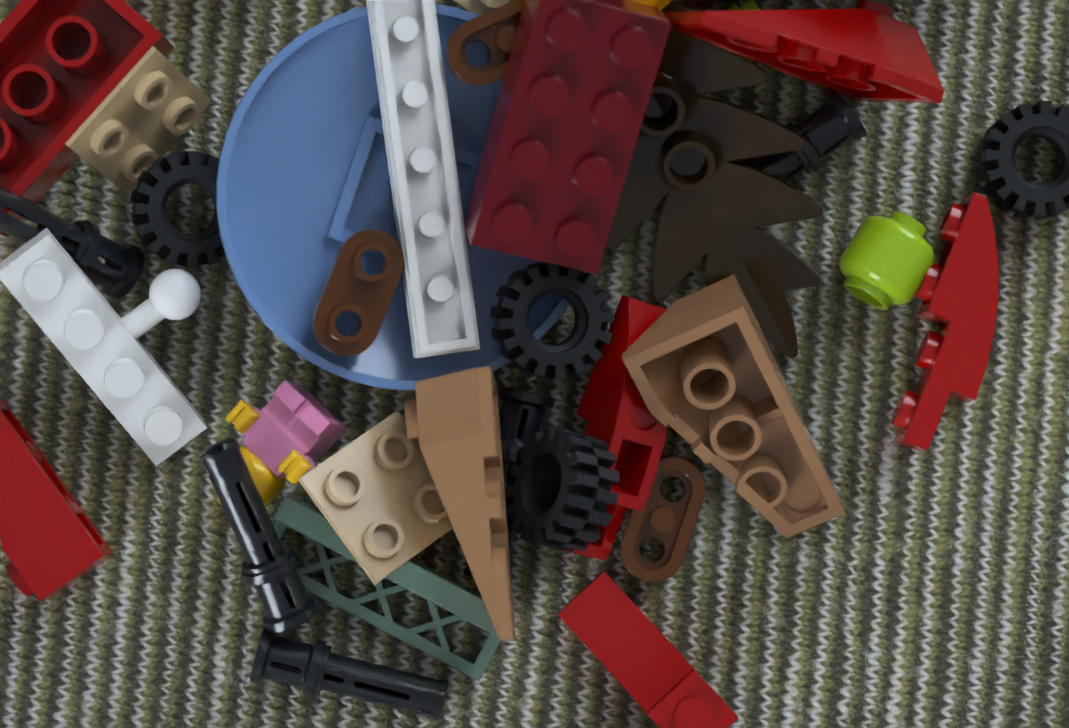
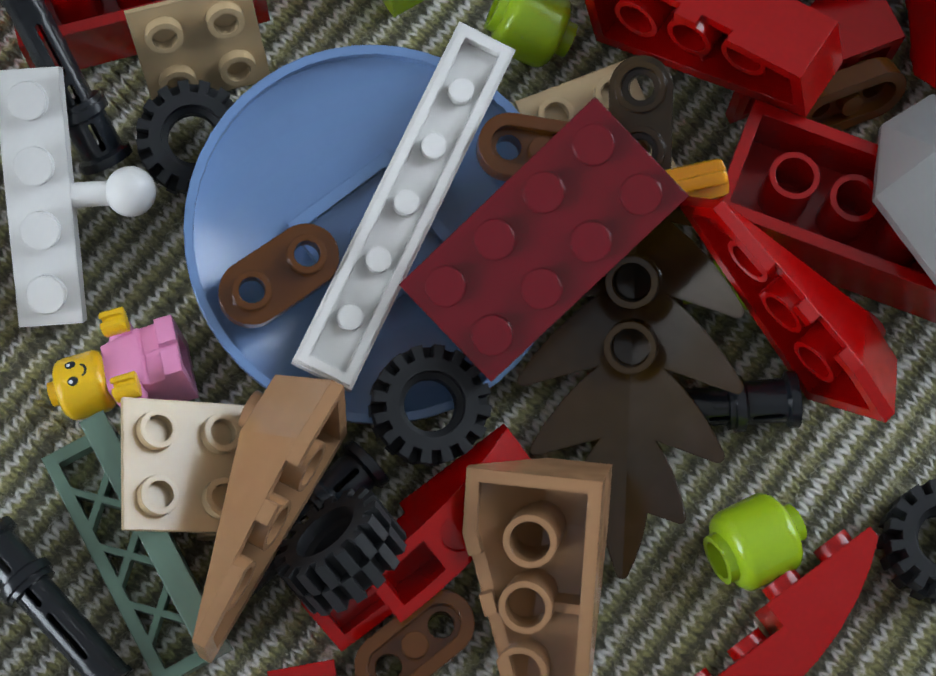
camera: 30 degrees right, 15 degrees down
black pin [198,438,319,633] -> none

